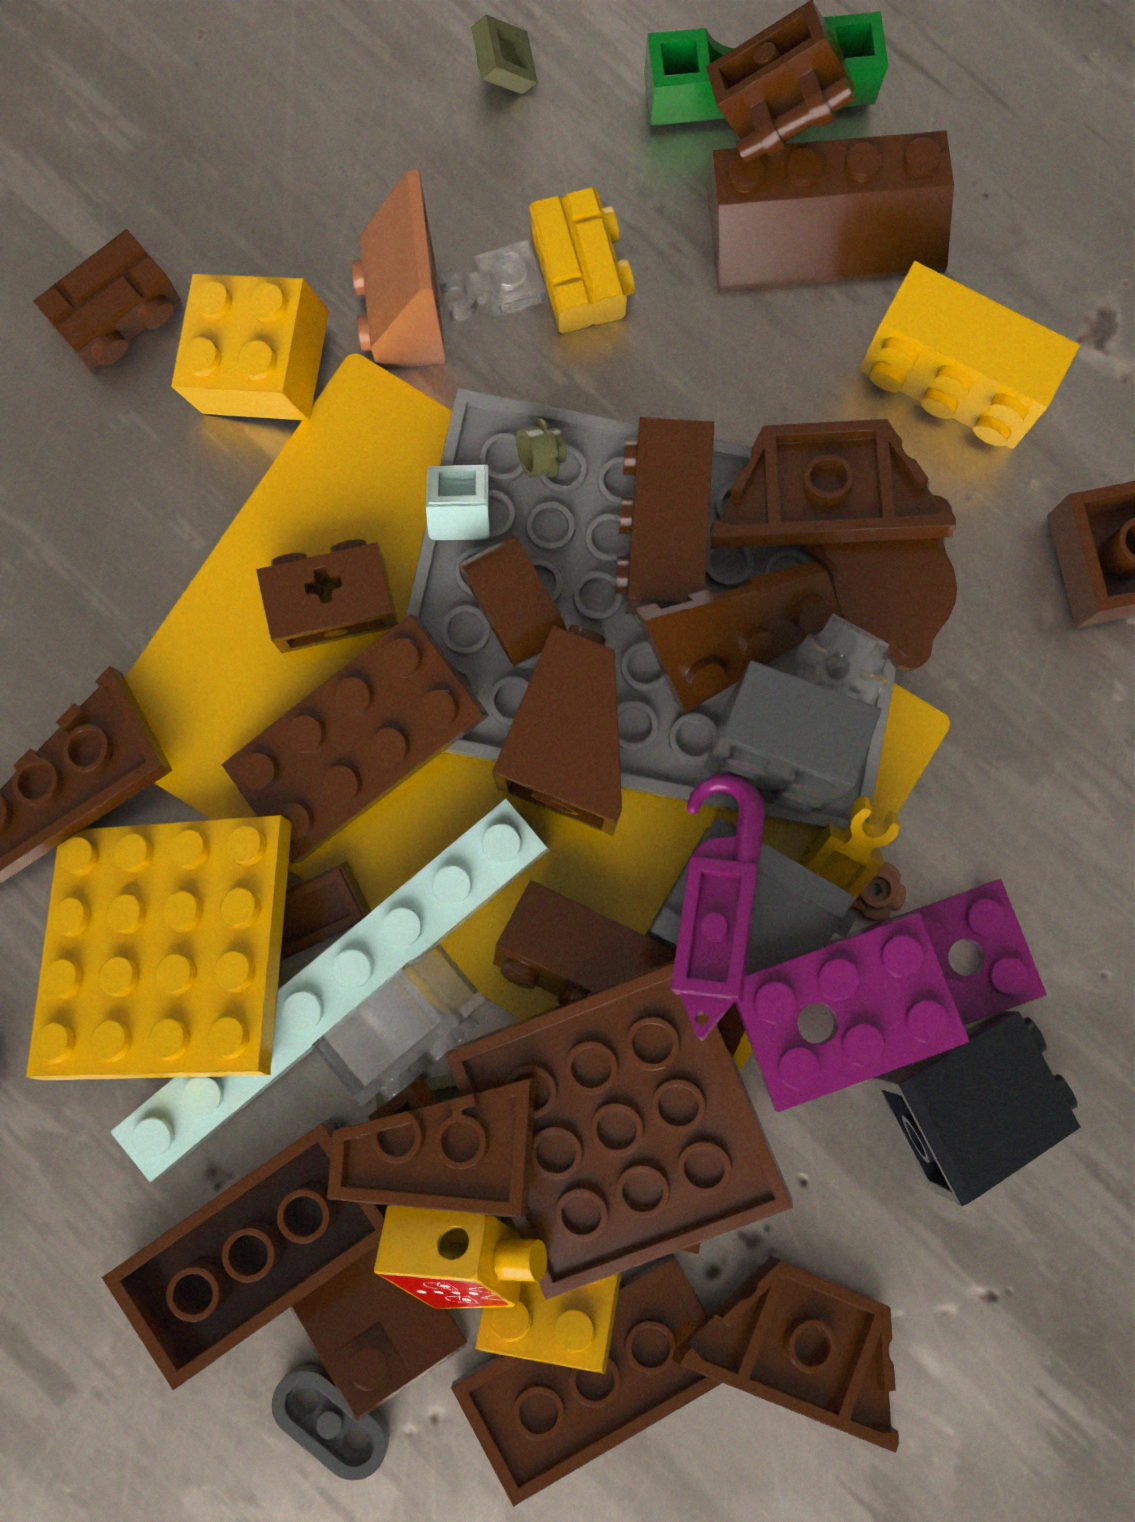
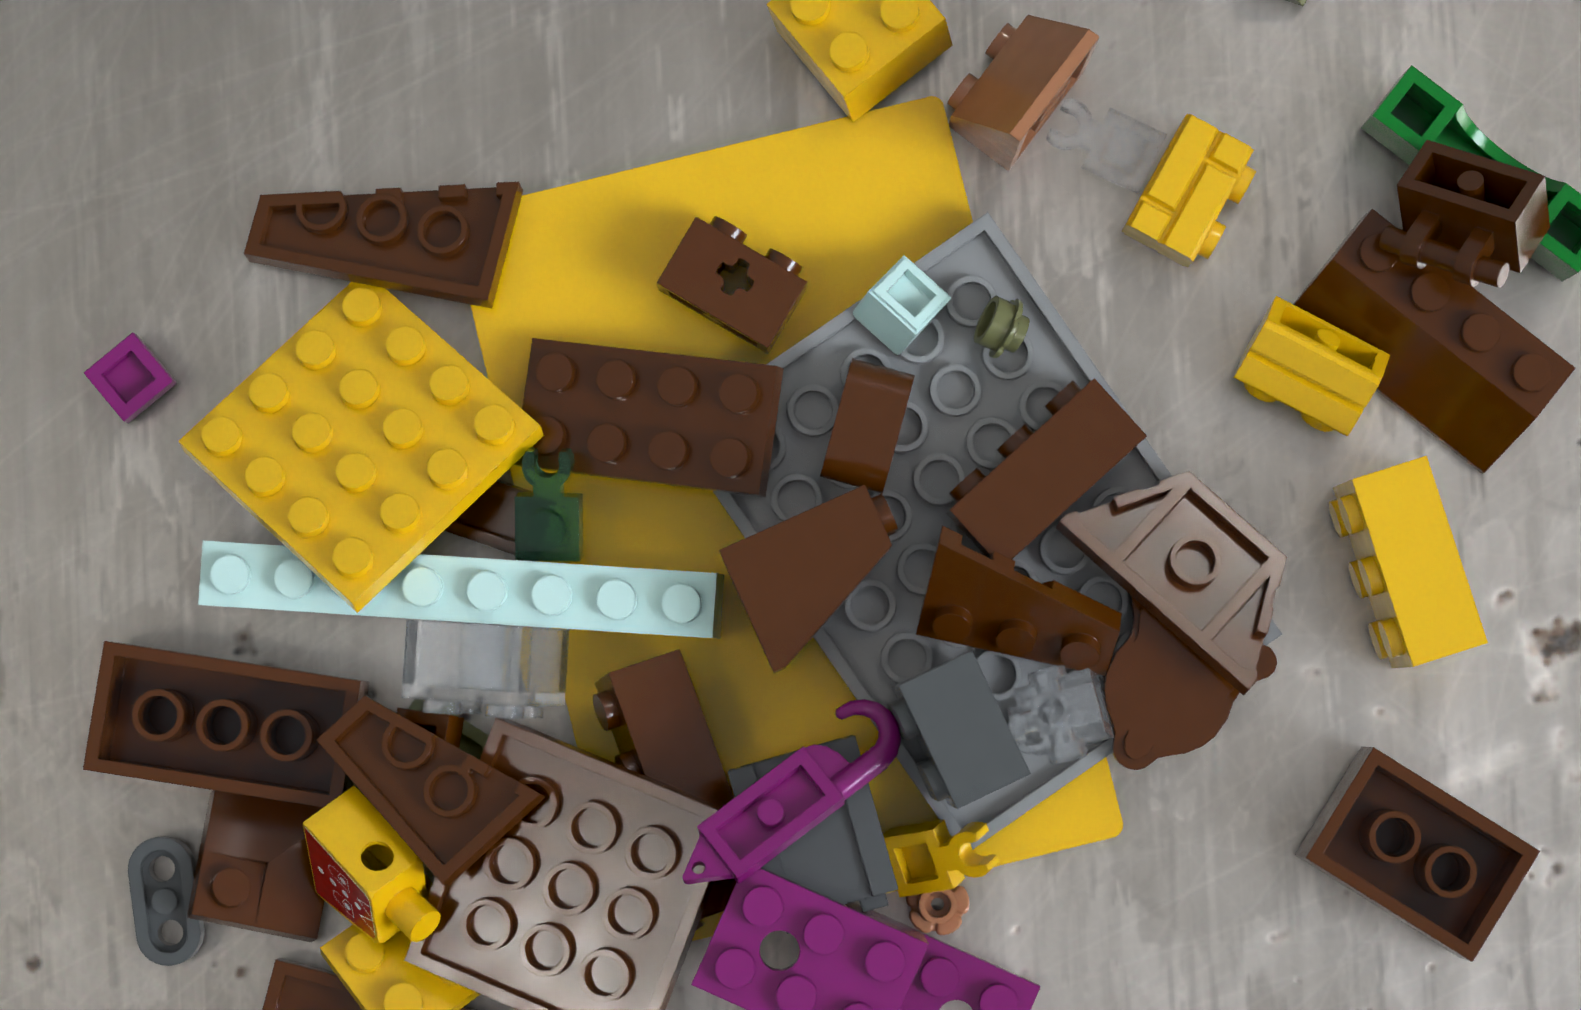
camera: 45 degrees right, 5 degrees up
none -> clear green plate [515,448,583,561]
none -> yellow brick [1233,296,1390,436]

